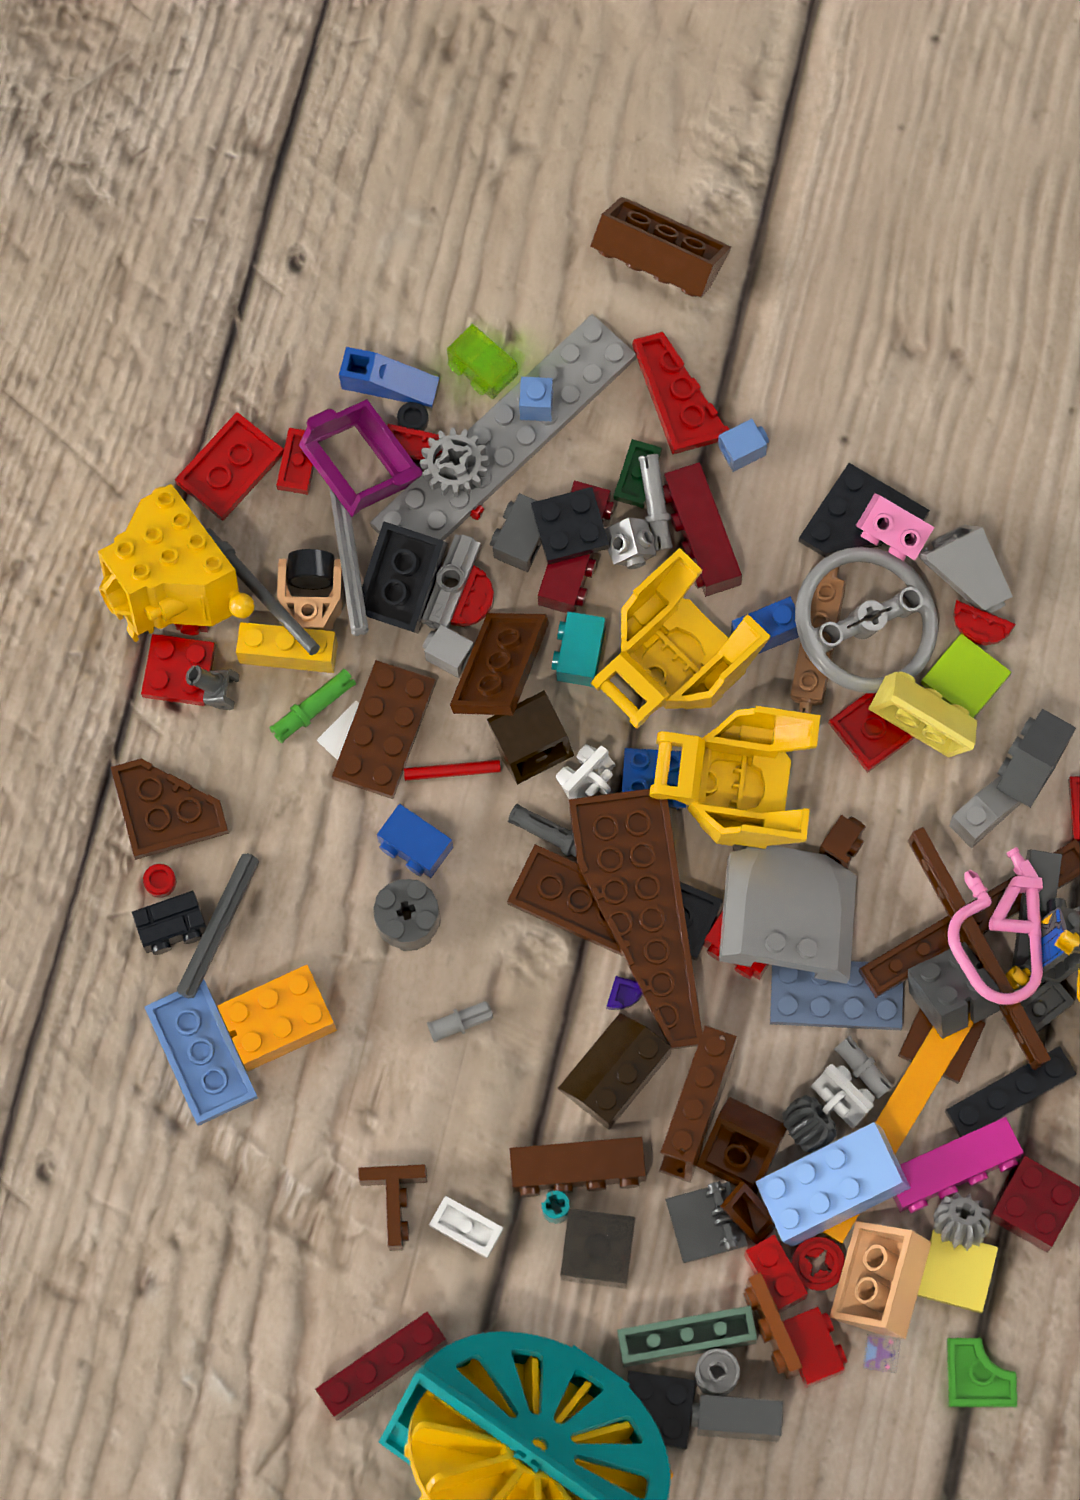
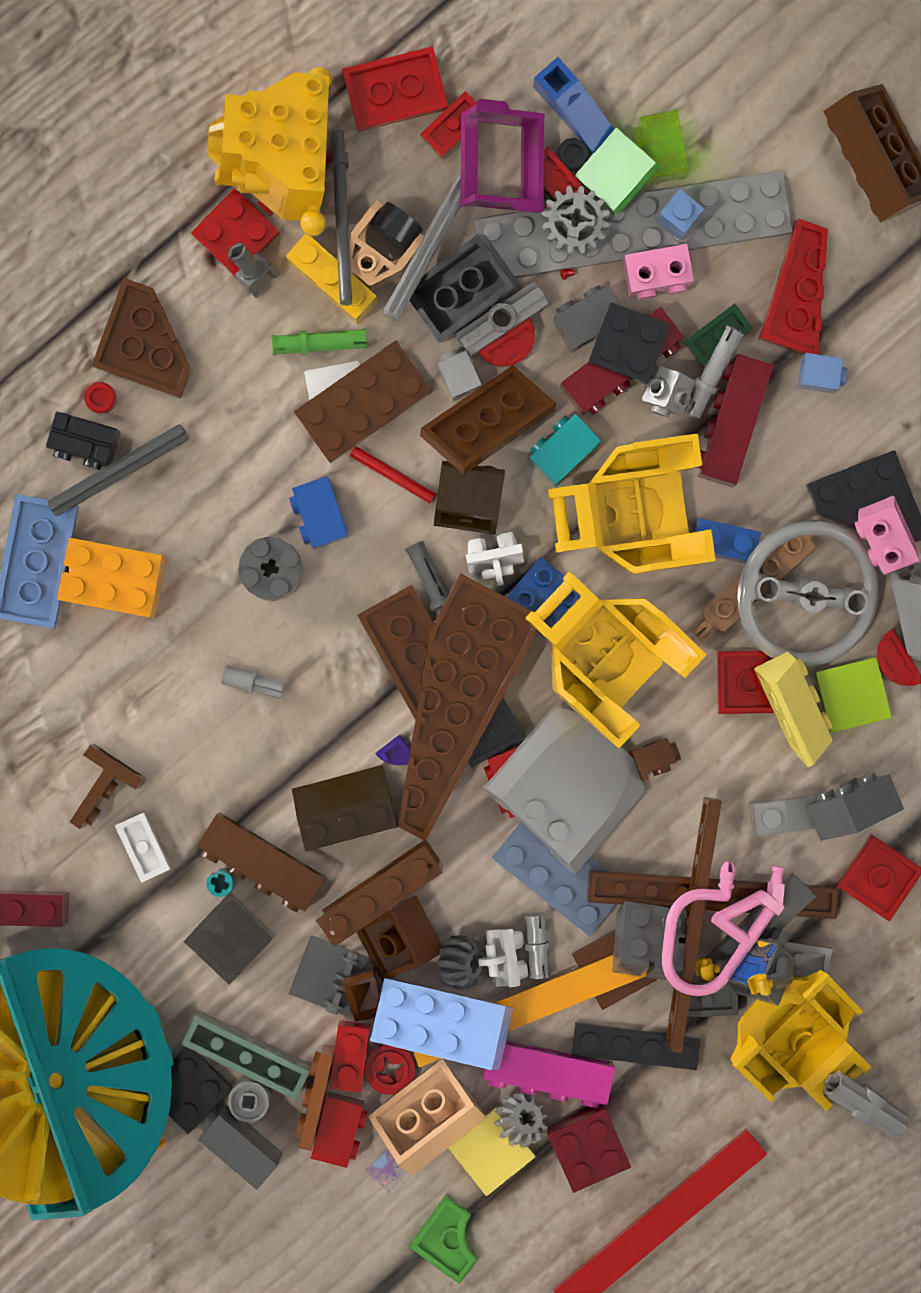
camera: 30 degrees right, 15 degrees up
none -> tile [575,127,660,214]
none -> bright pink brick [623,244,694,300]

